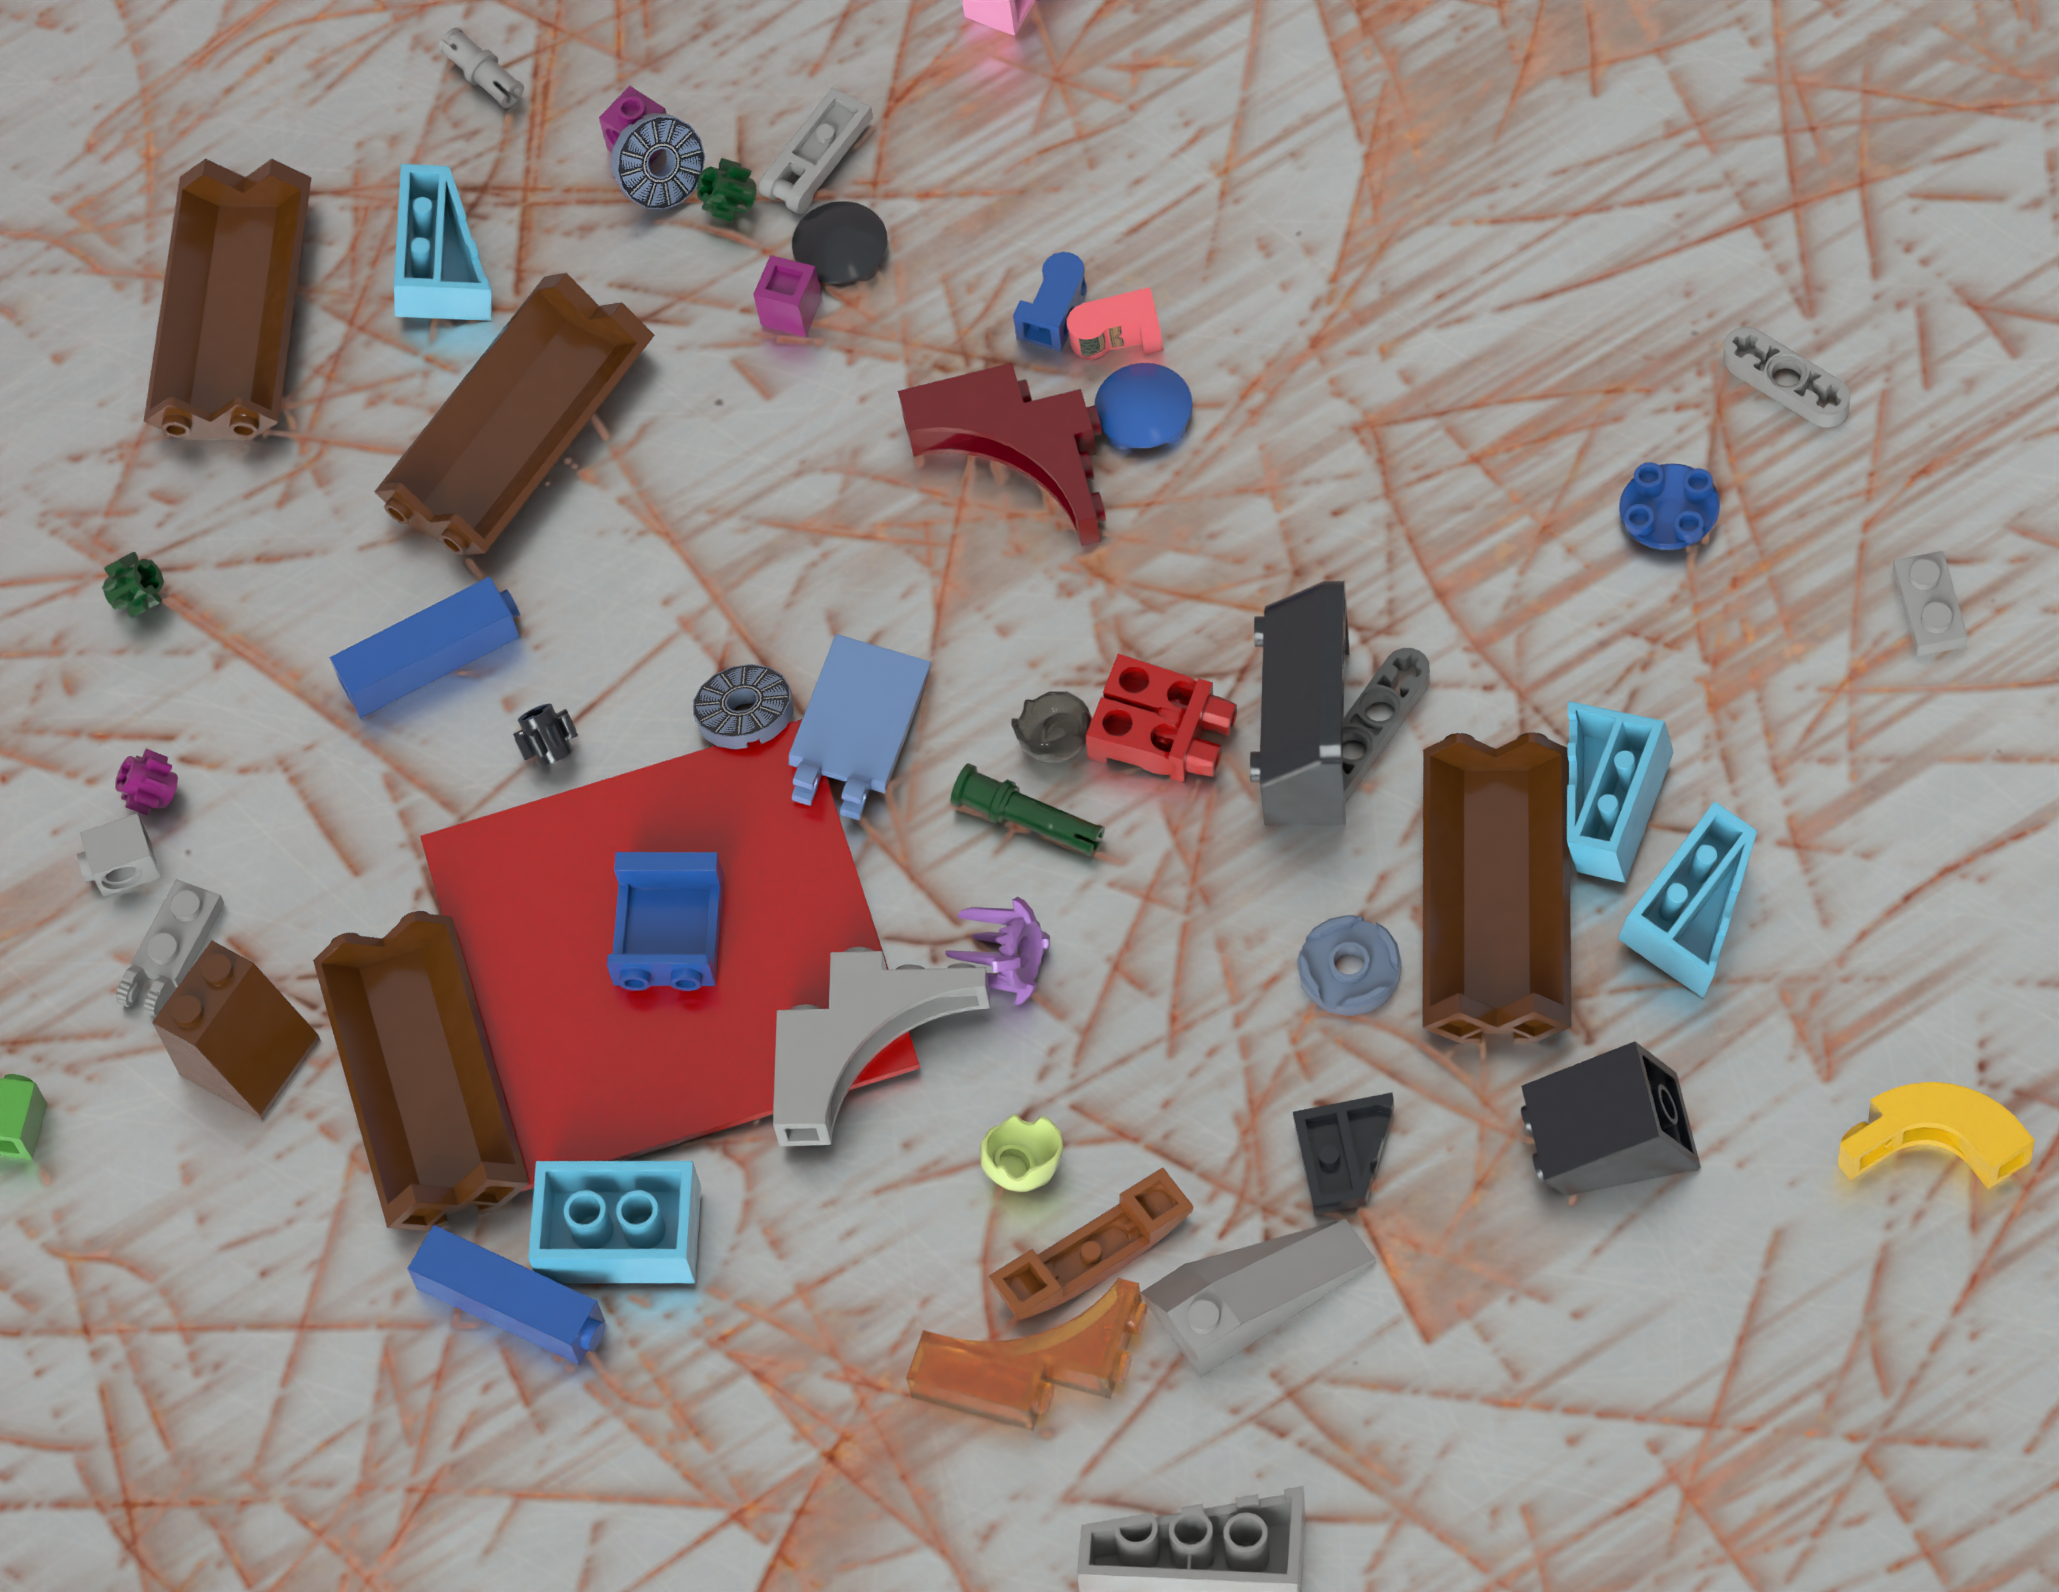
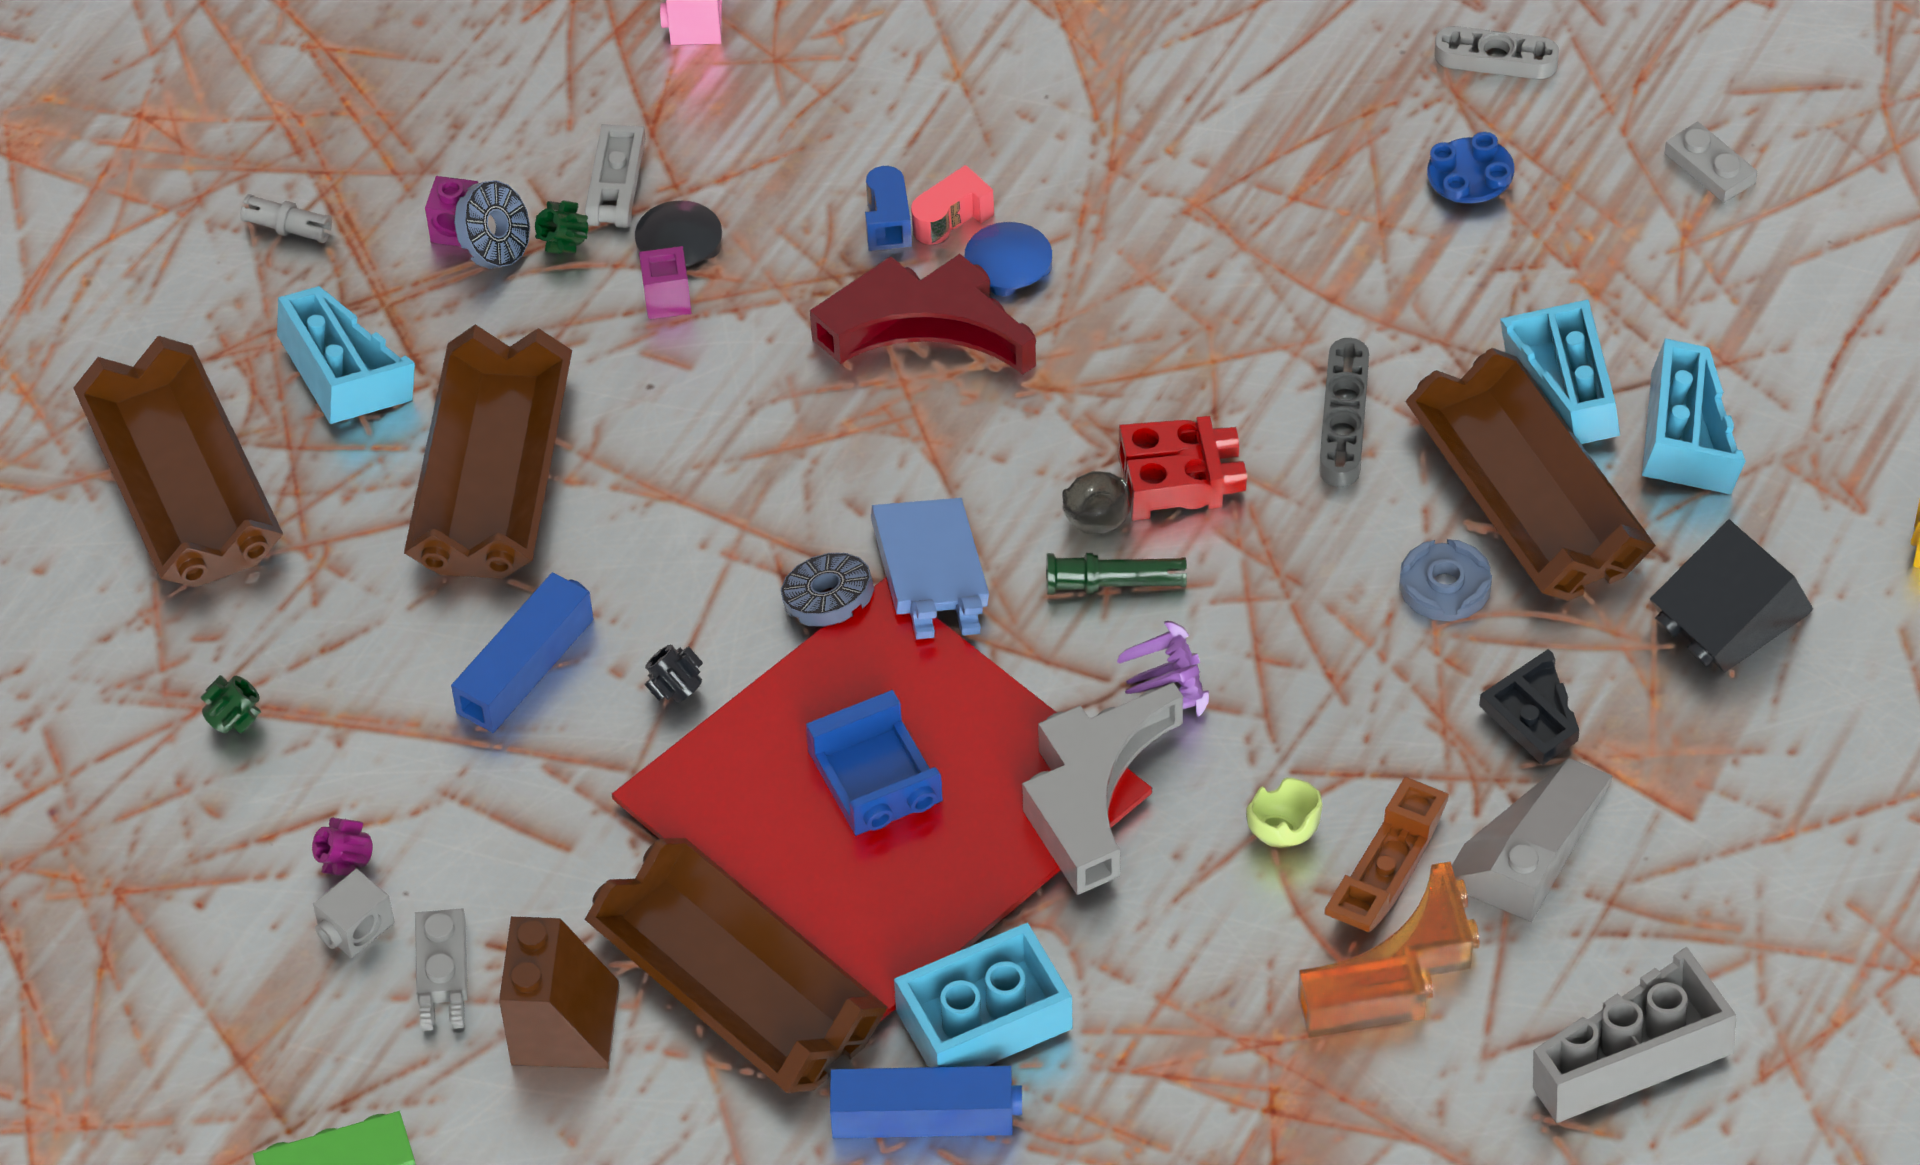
camera: 35 degrees left, 10 degrees down
black windscreen [1250,581,1350,825] -> none

